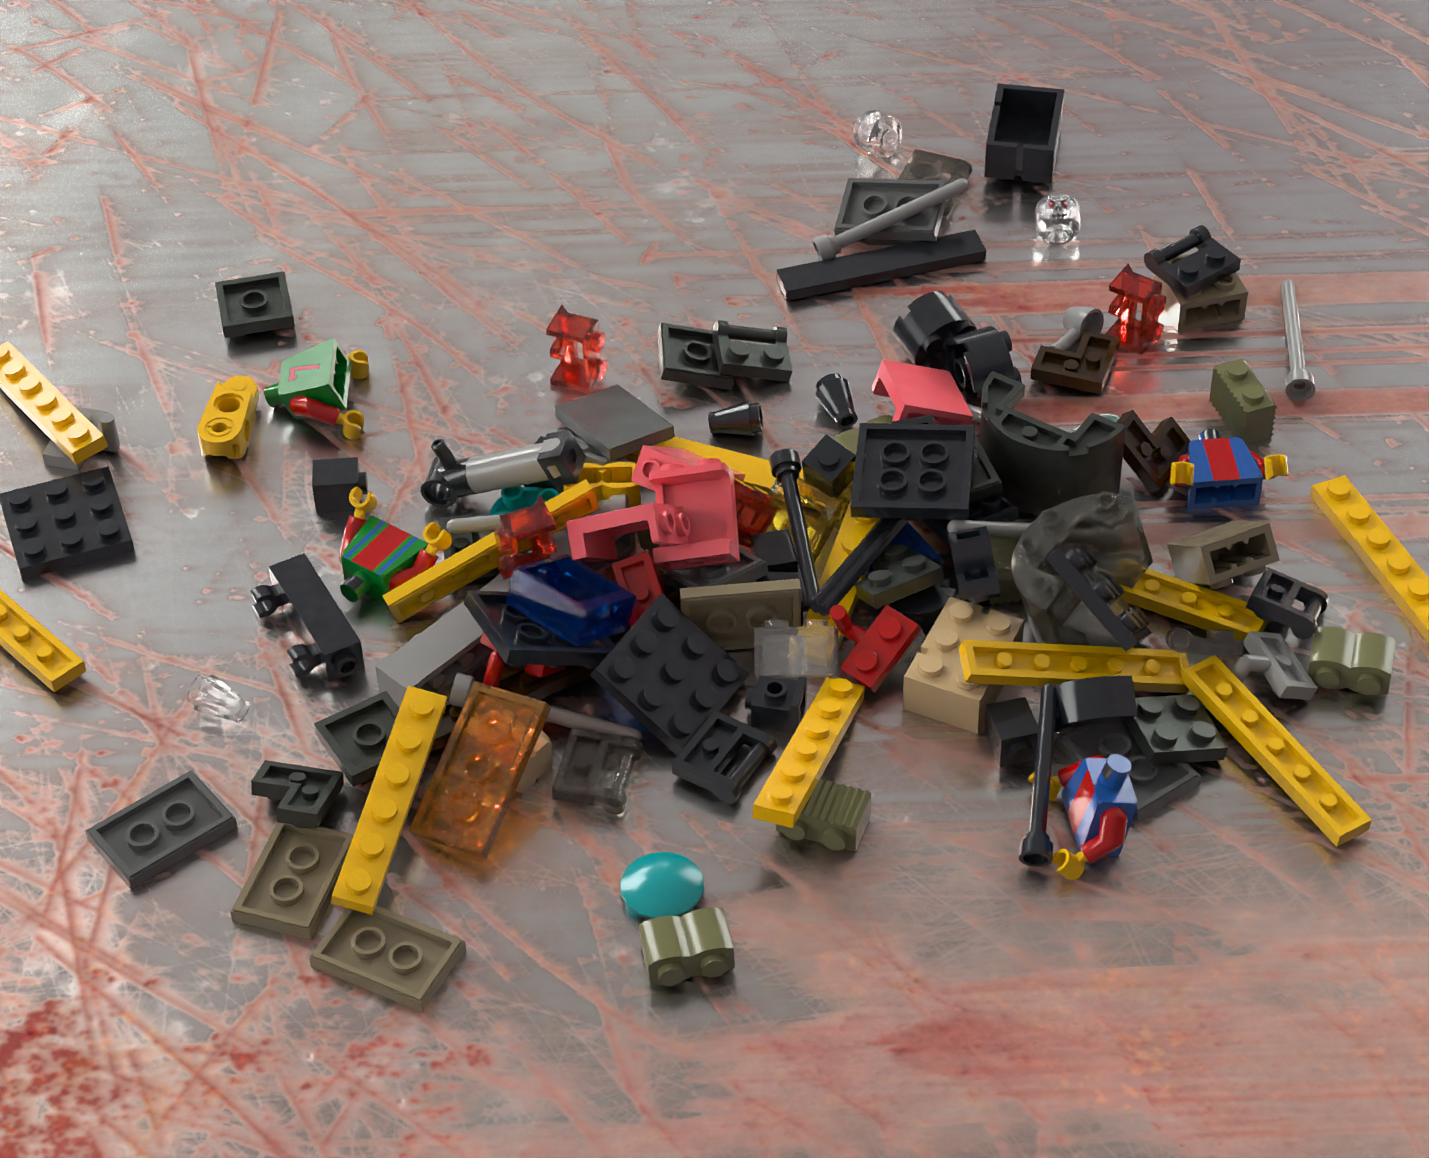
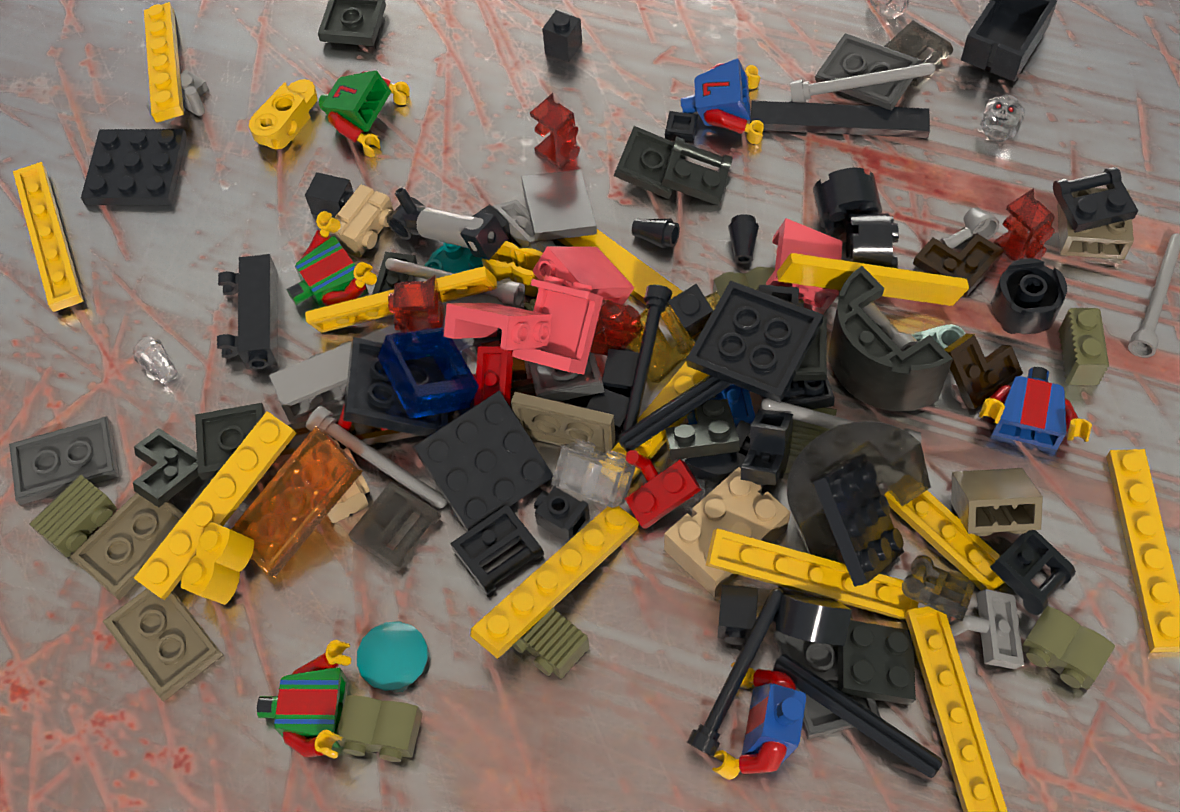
camera: 25 degrees right, 15 degrees up
none -> olive brick [29,474,117,558]
none -> yellow brick [181,522,254,605]
none -> torso [257,640,351,759]
none -> tan brick [329,184,394,258]
none -> black brick [542,10,582,62]
none -> black tile [665,111,698,144]
none -> blue torso [681,58,764,144]
none -> black axle [773,654,943,778]
none -> yellow tile [777,253,969,306]
none -> black brick [992,258,1067,334]

